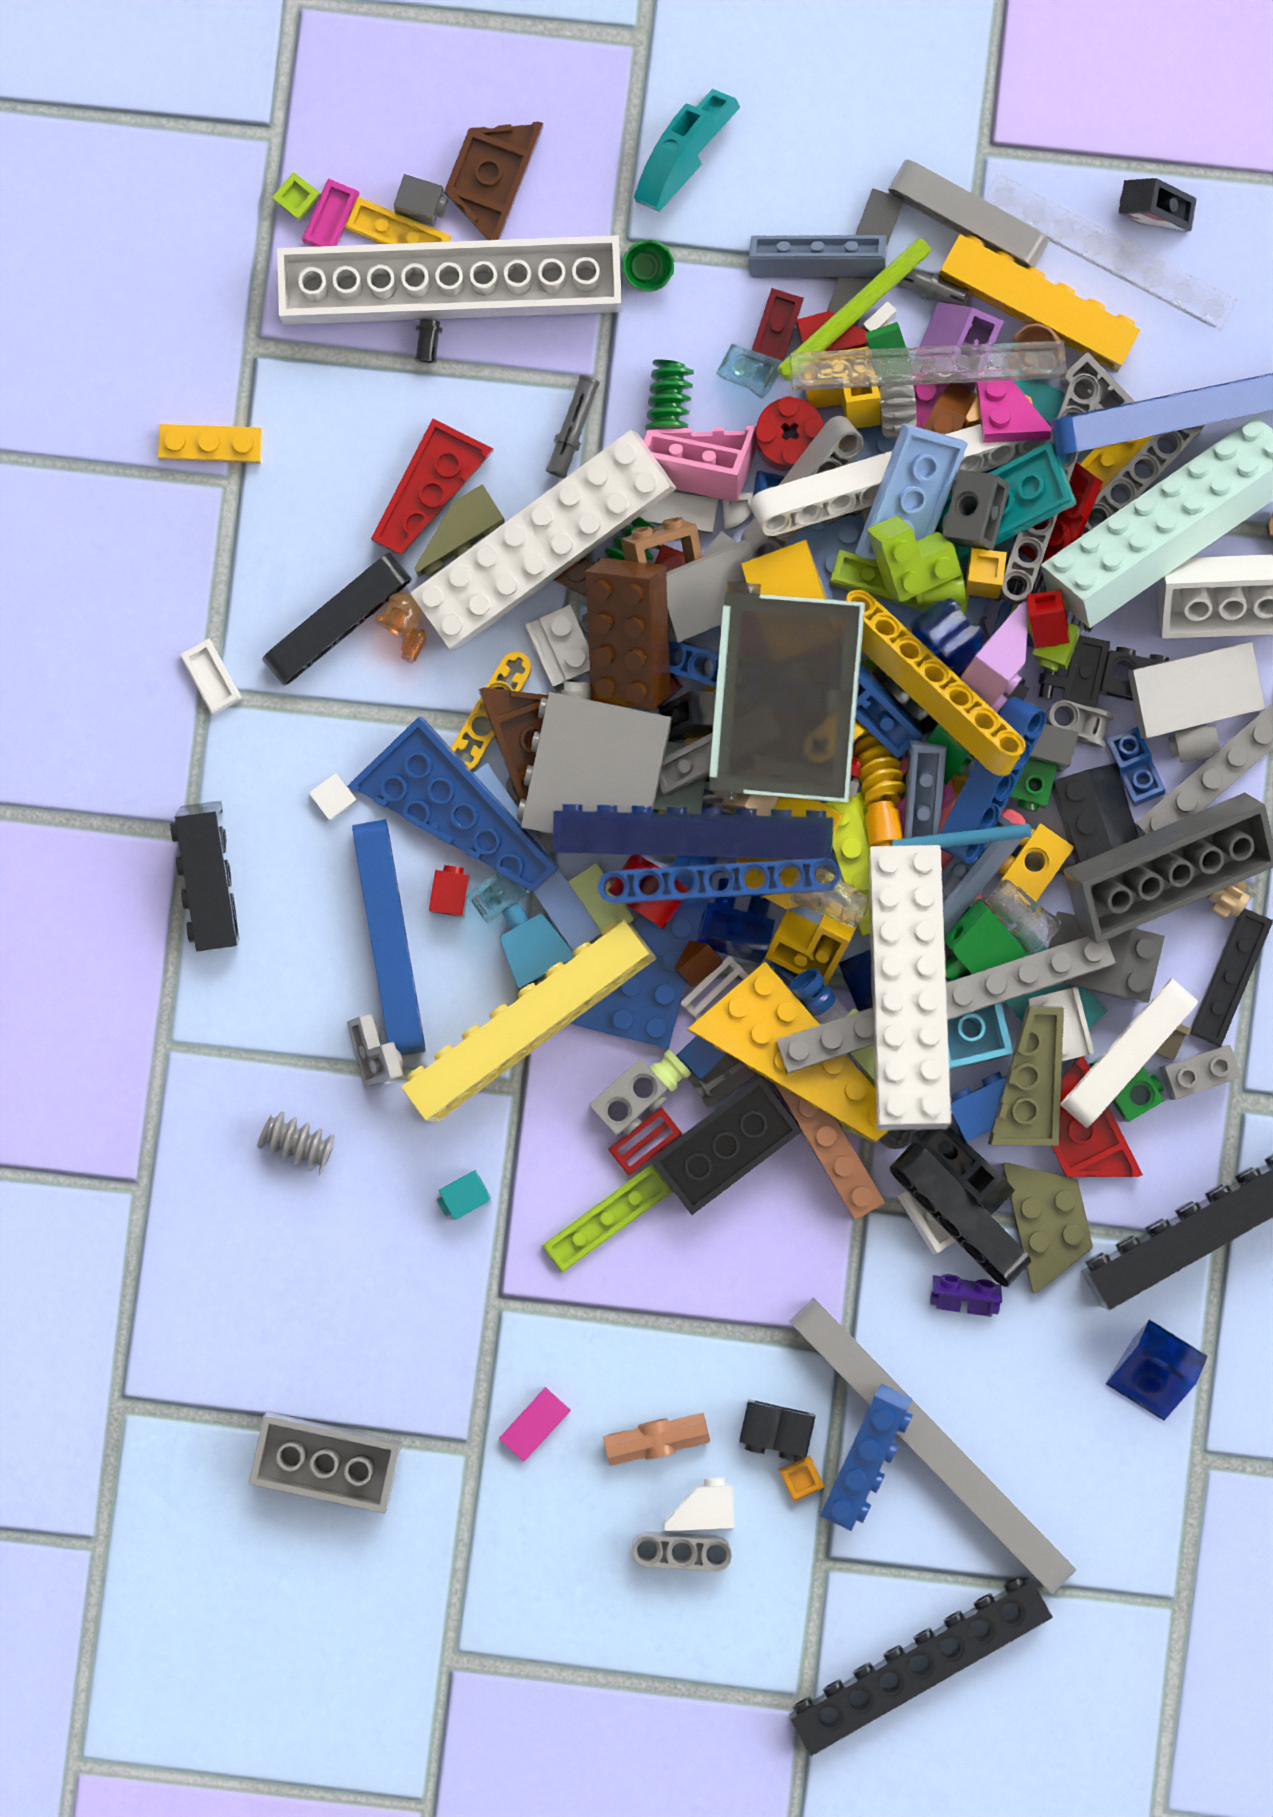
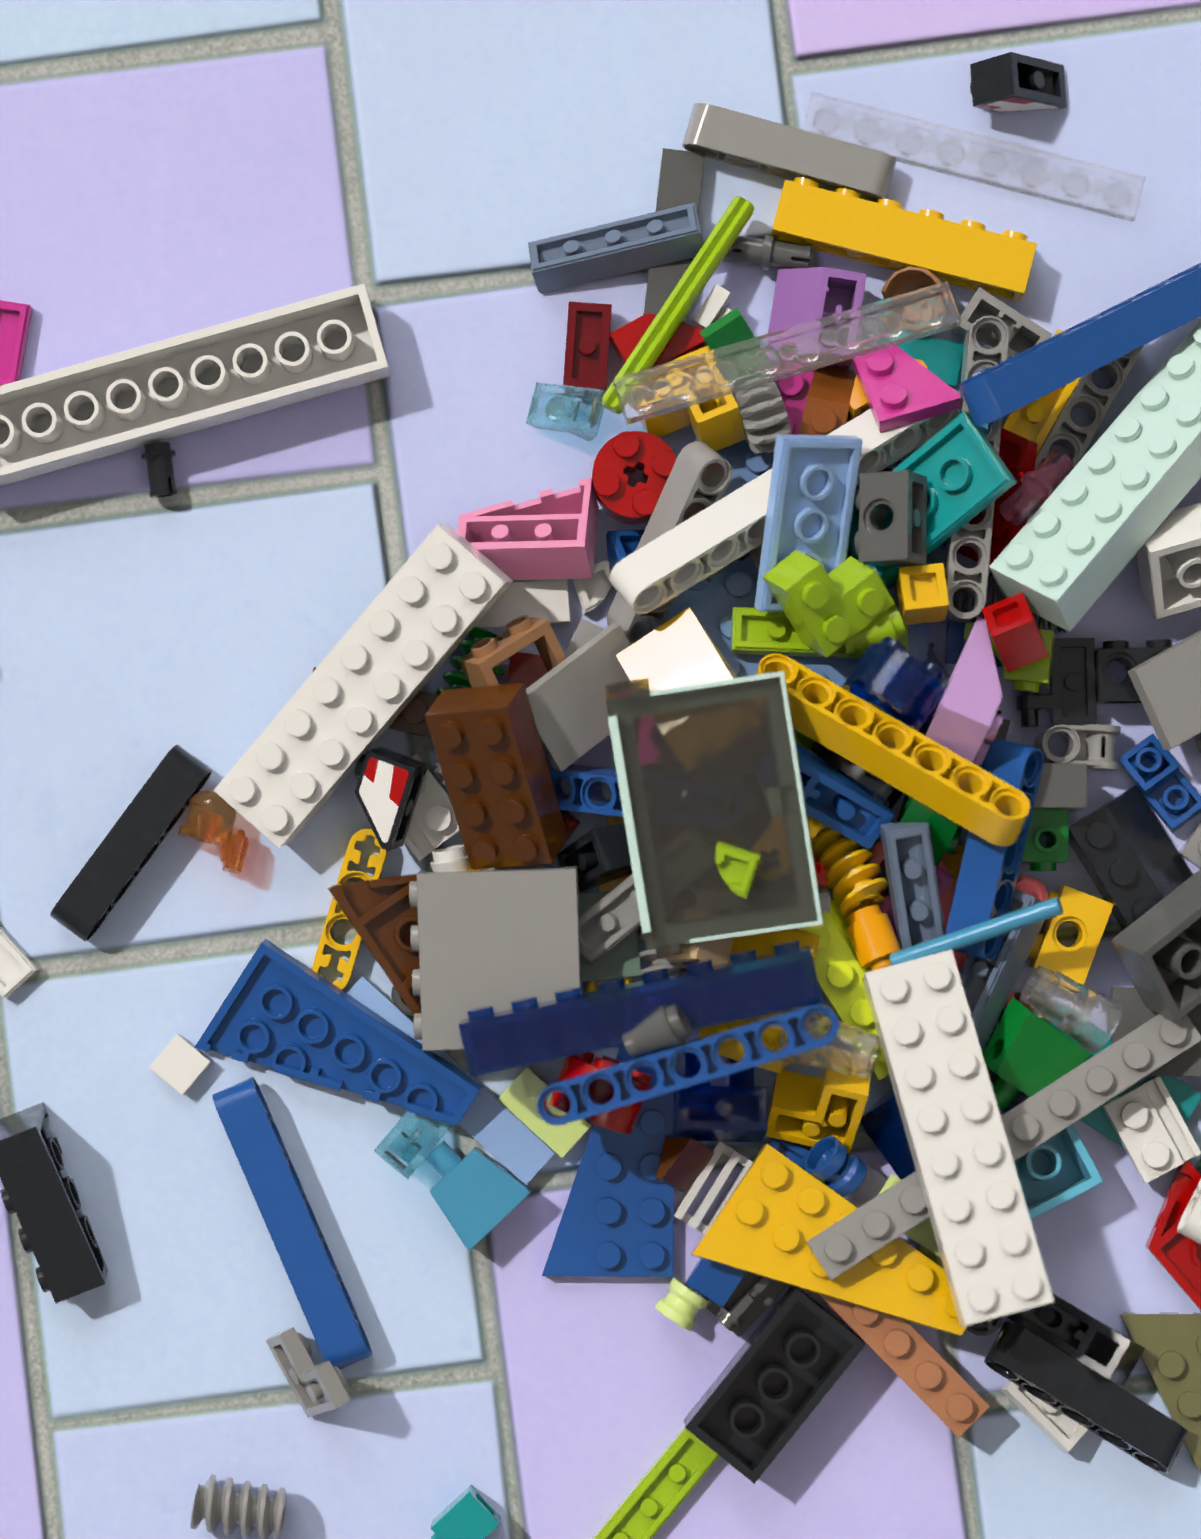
camera: 20 degrees left, 0 degrees up
yellow tile [344,197,451,244] -> none
red wing [371,418,494,556] -> none
dark grey brick [393,174,448,226] -> none
light yellow brick [402,920,657,1123] -> none
olive slope [414,484,505,577] -> none
red brick [429,865,471,917] -> none
reddish brown wing [445,121,544,240] -> none
dark grey pin [546,375,600,478] -> none
light grey brick [589,1059,668,1136] -> none
red tile [608,1107,683,1176] -> none
green hair [622,239,674,292] -> none
teal slope [634,88,741,212] -> none
green piece [645,359,694,431] -> none
dark purple hinge [930,1274,1002,1317] -> none
blue slope [950,1071,1007,1142] -> none
olive wing [988,1006,1064,1146] -> none
none -> slope [354,747,429,851]
none -> dark grey cone [622,1003,693,1059]
none -> lime tile [715,841,761,899]
none -> clear pink pin [999,450,1073,525]

